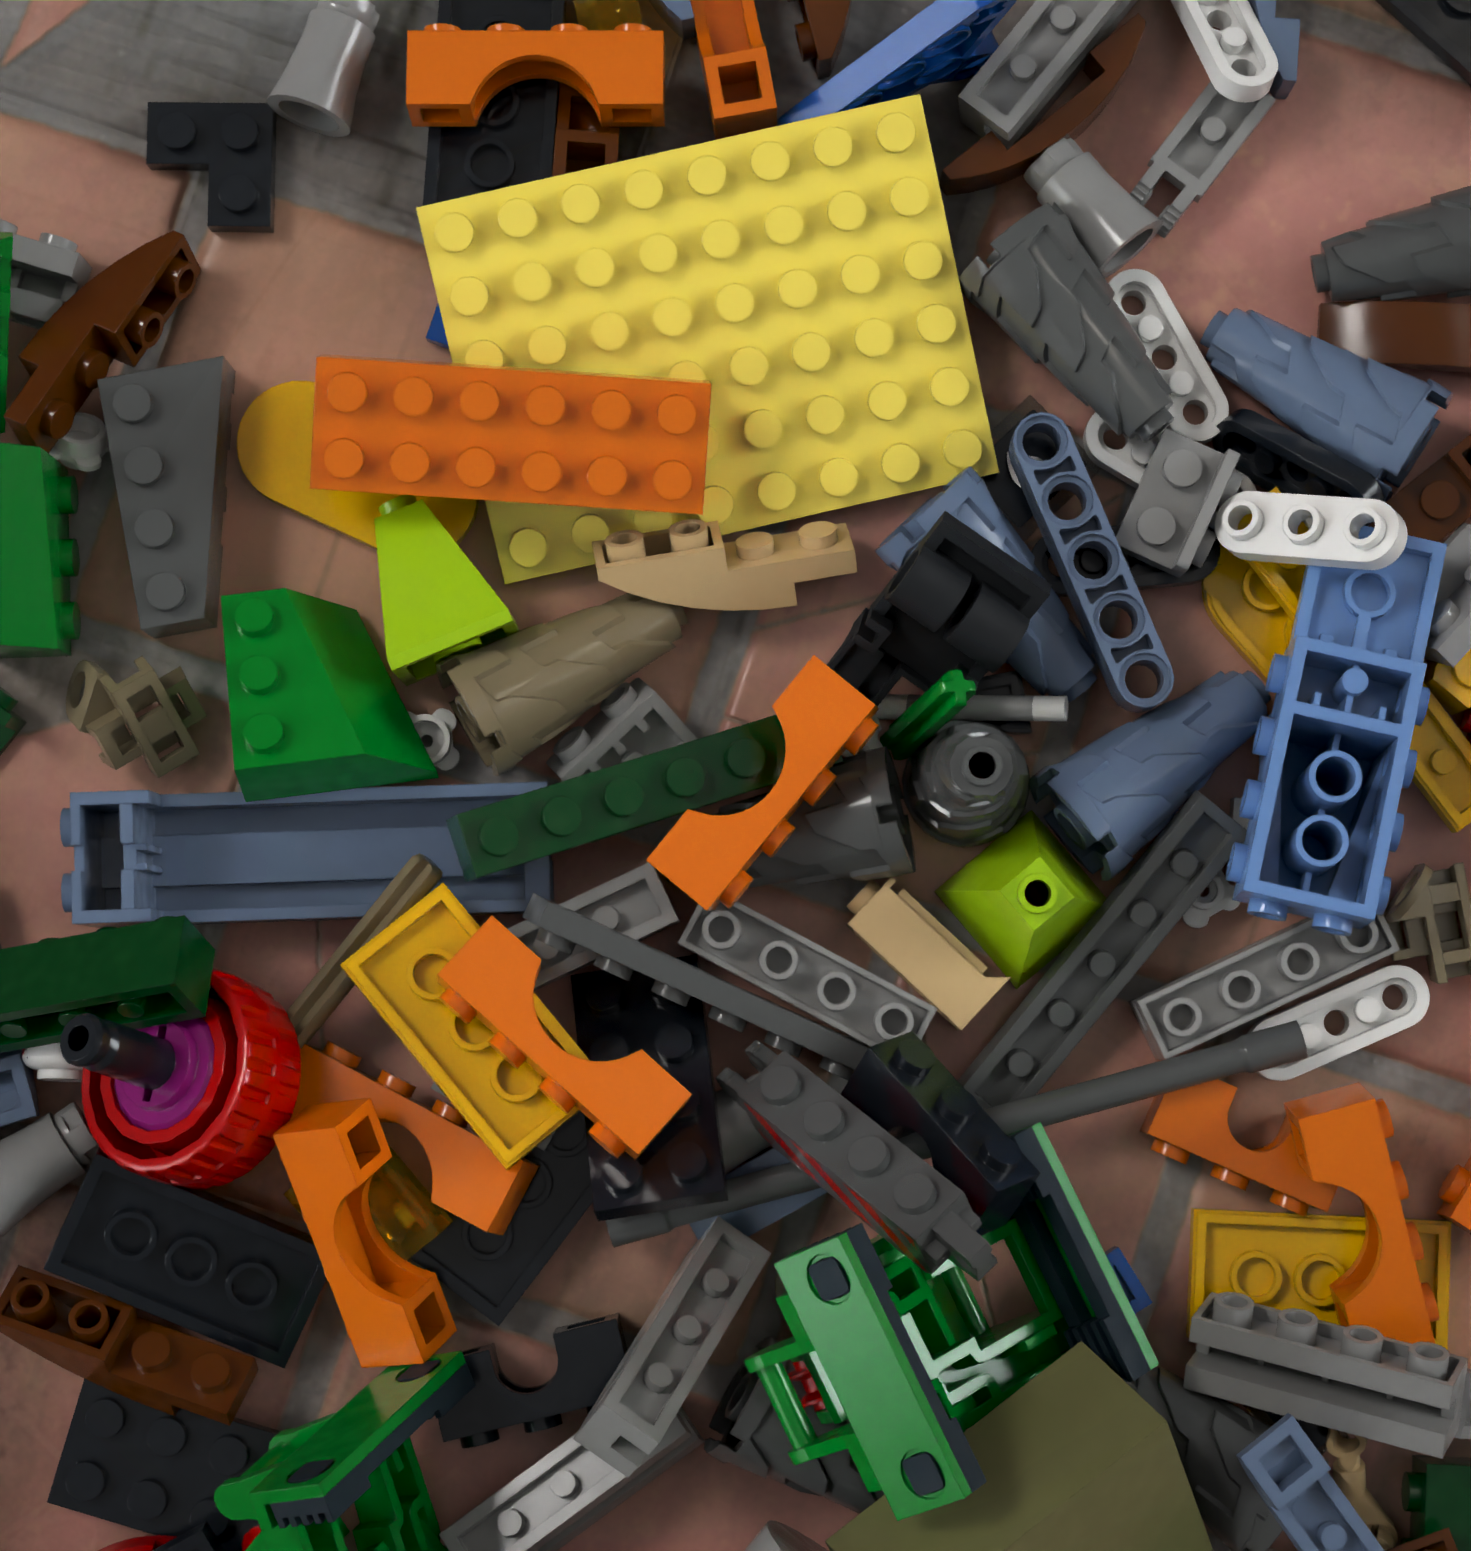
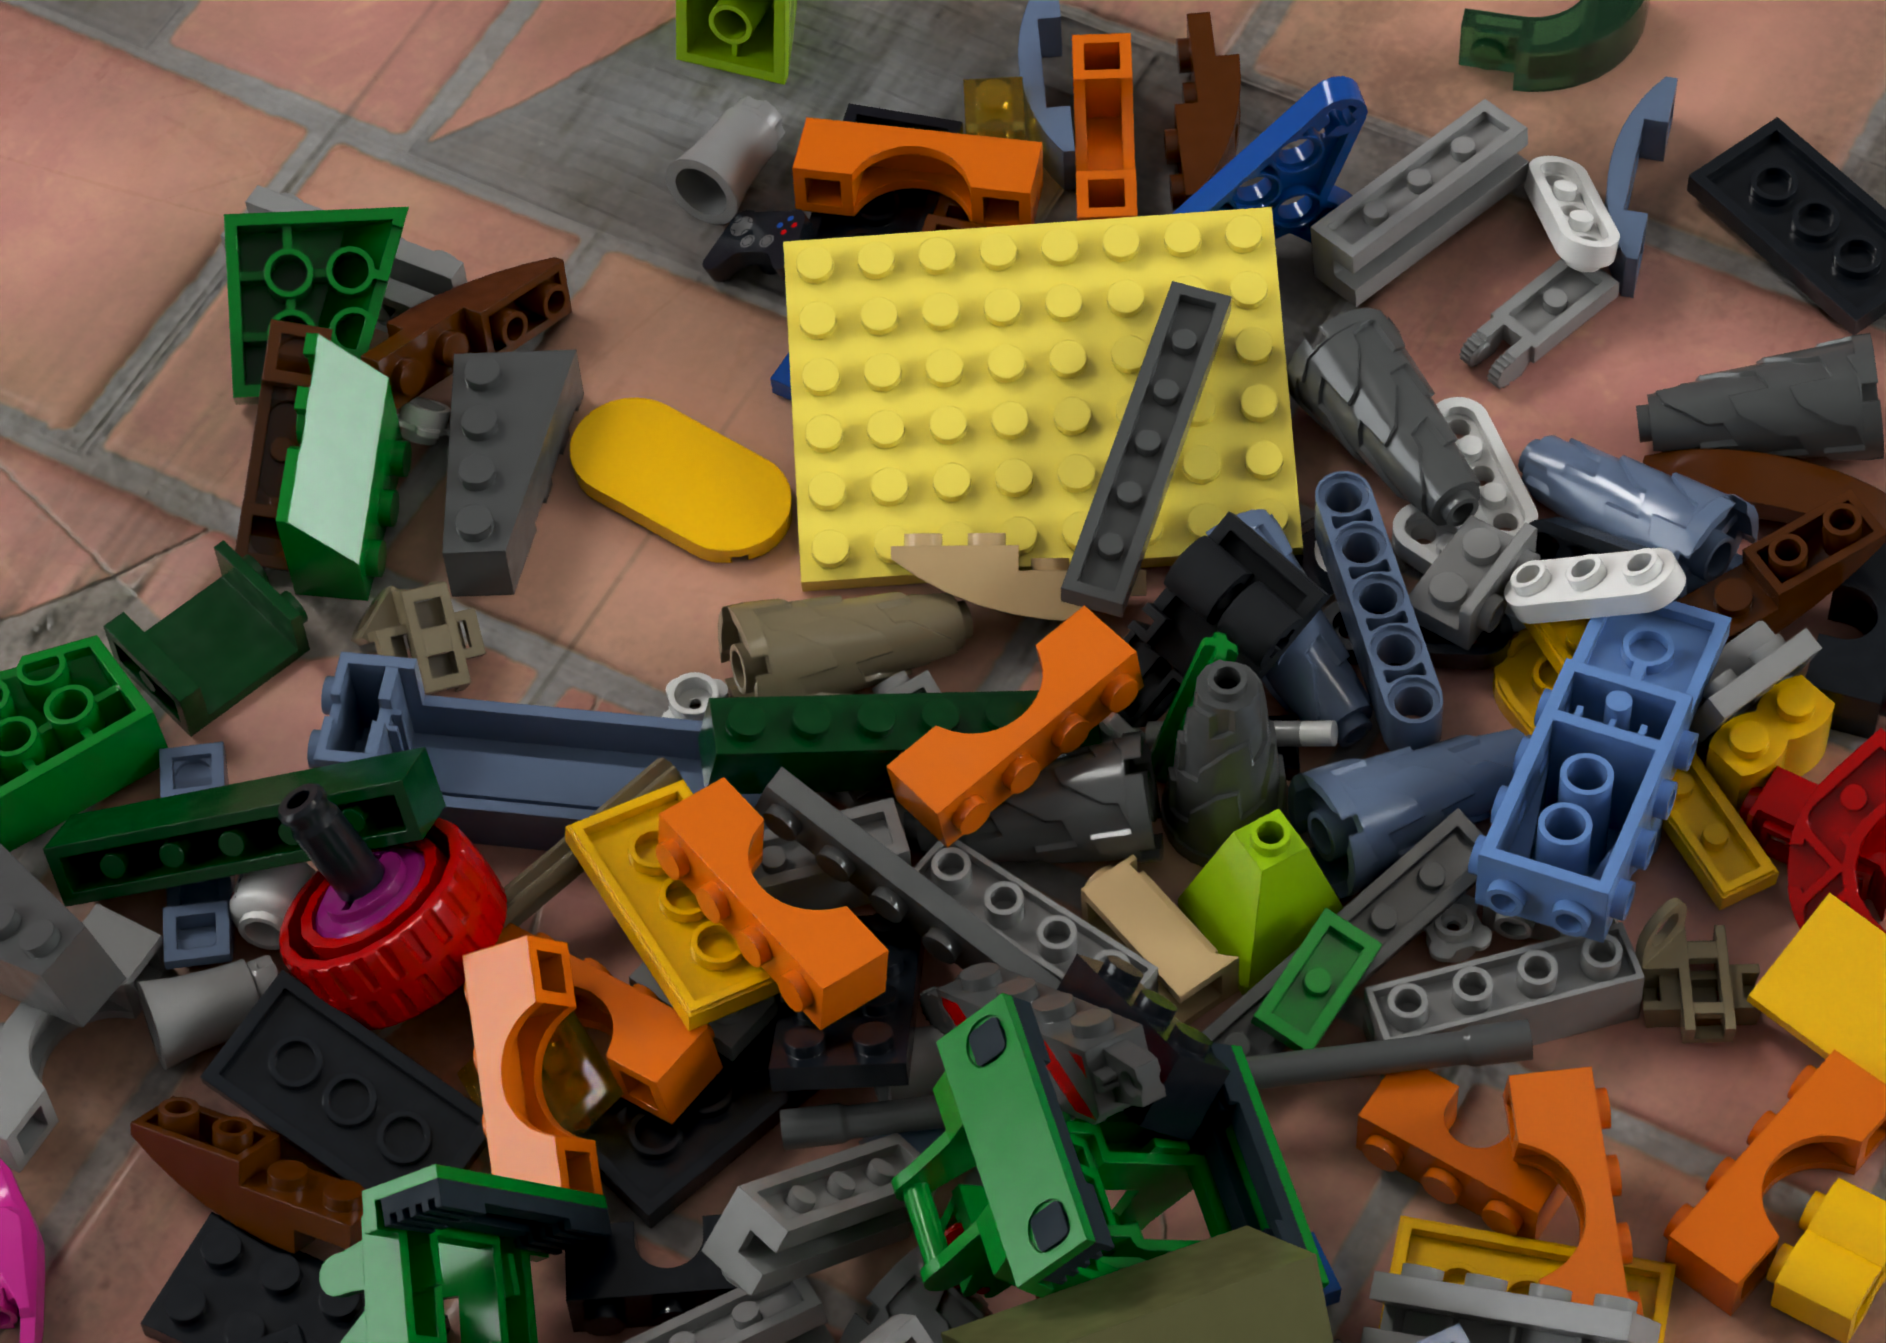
camera: 10 degrees right, 30 degrees down
black plate [146,102,277,233] -> none
green wedge [221,588,439,802] -> none
orange brick [310,354,712,515] -> none
lime slope [374,495,520,686] -> none
reddish brown slope [939,13,1146,196] -> none
light grey plant [1024,137,1163,278] -> none
white plate [1247,965,1430,1081] -> none
none -> black piece [702,209,814,282]
none -> dark grey plate [1061,281,1232,617]
none -> green plate [1251,908,1383,1051]

